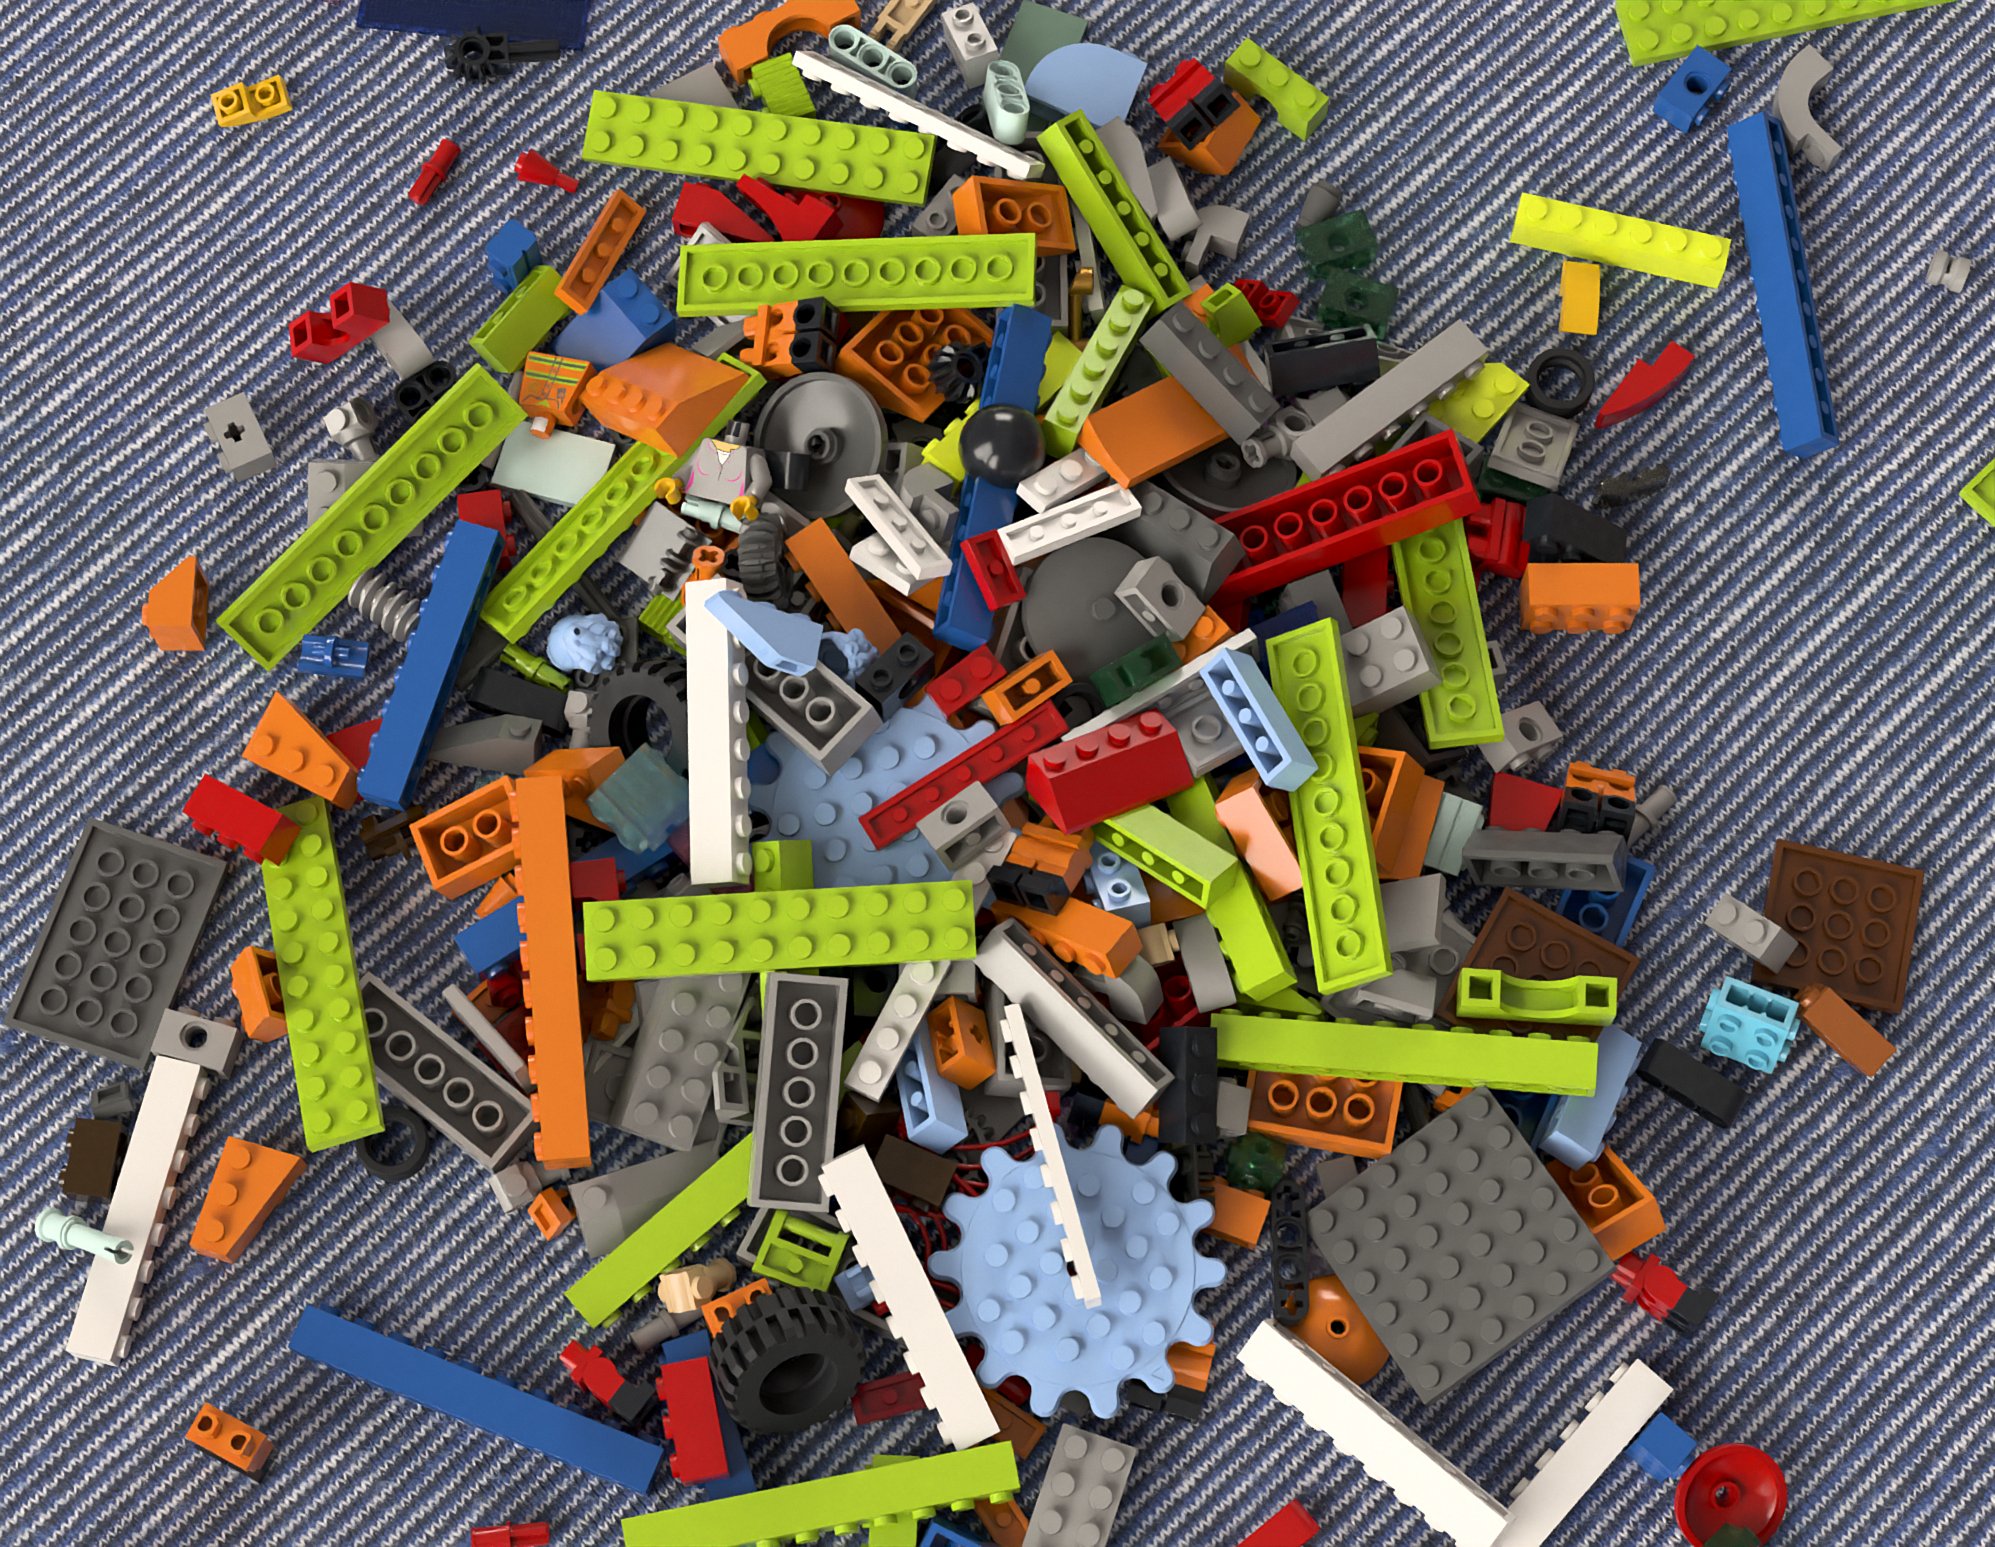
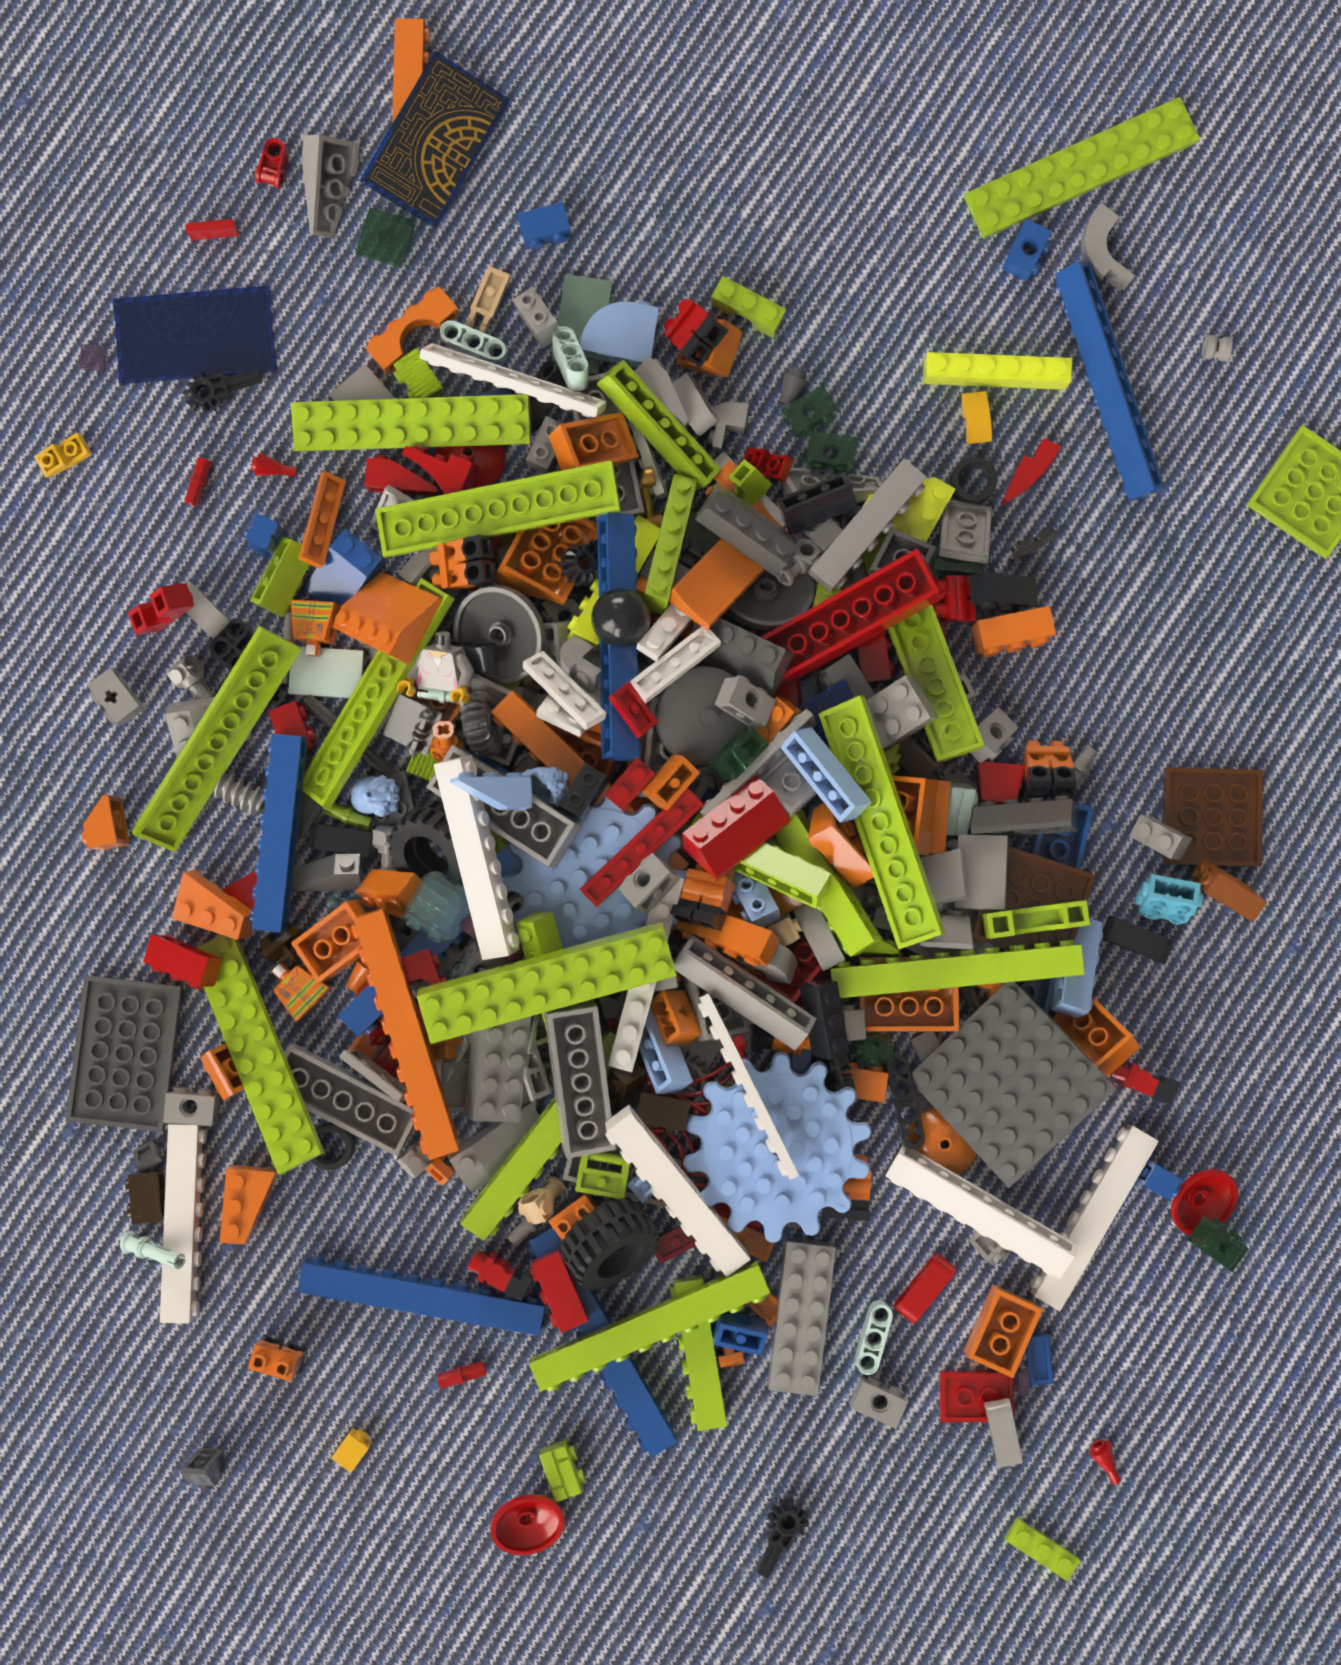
camera: 10 degrees left, 15 degrees up
blue hips [297,634,371,680] -> none
none -> orange torso [272,963,333,1022]
none -> light grey tile [955,835,1009,911]
none -> light grey bracket [969,1232,1010,1266]

